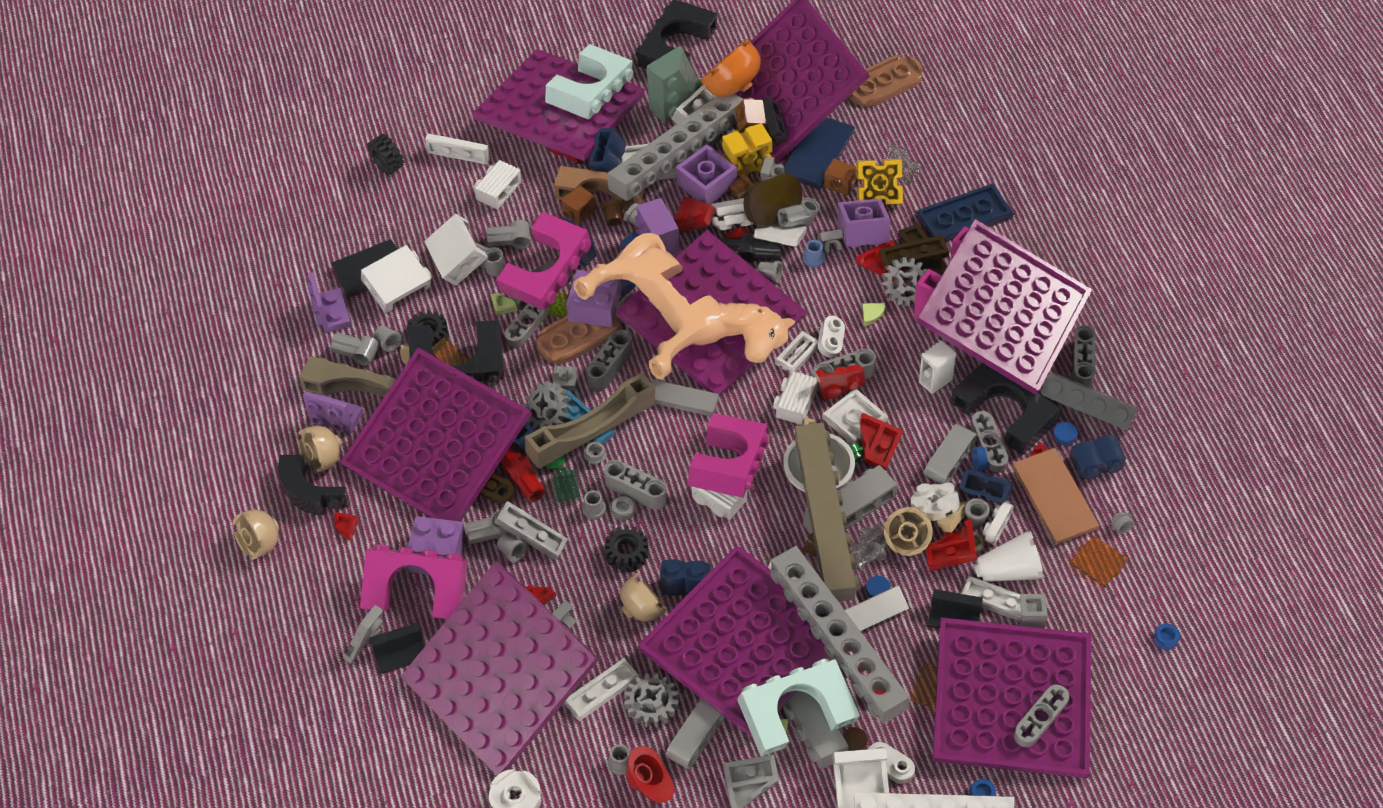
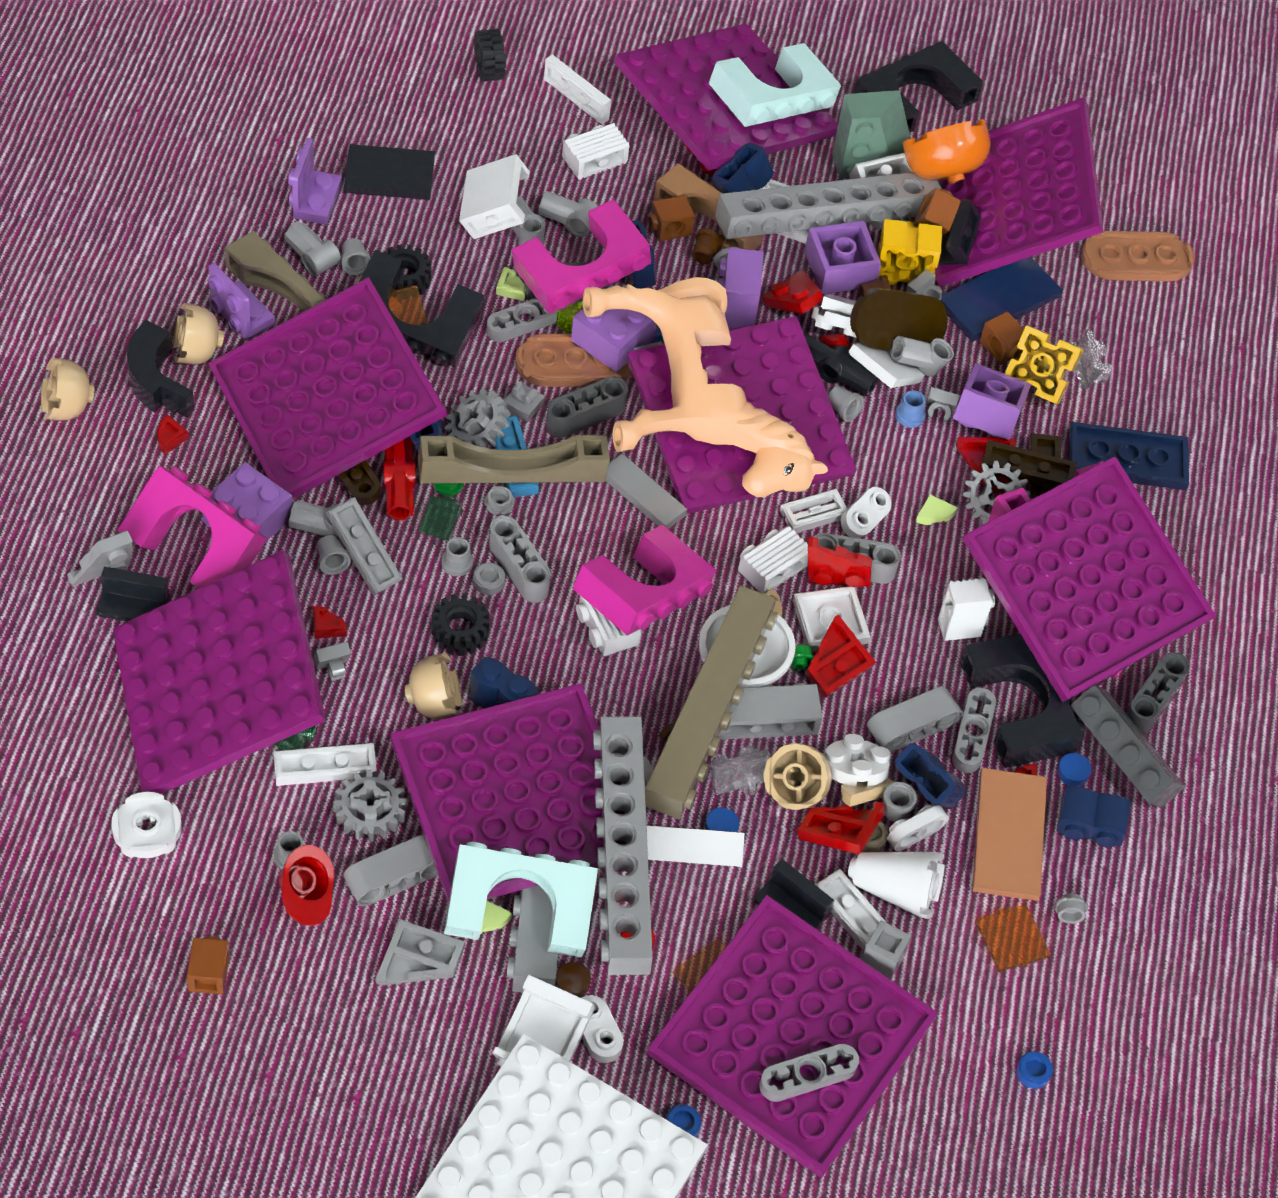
camera: 20 degrees right, 0 degrees up
white panel [361,245,432,314] -> none
blue tile [971,446,987,470] -> none

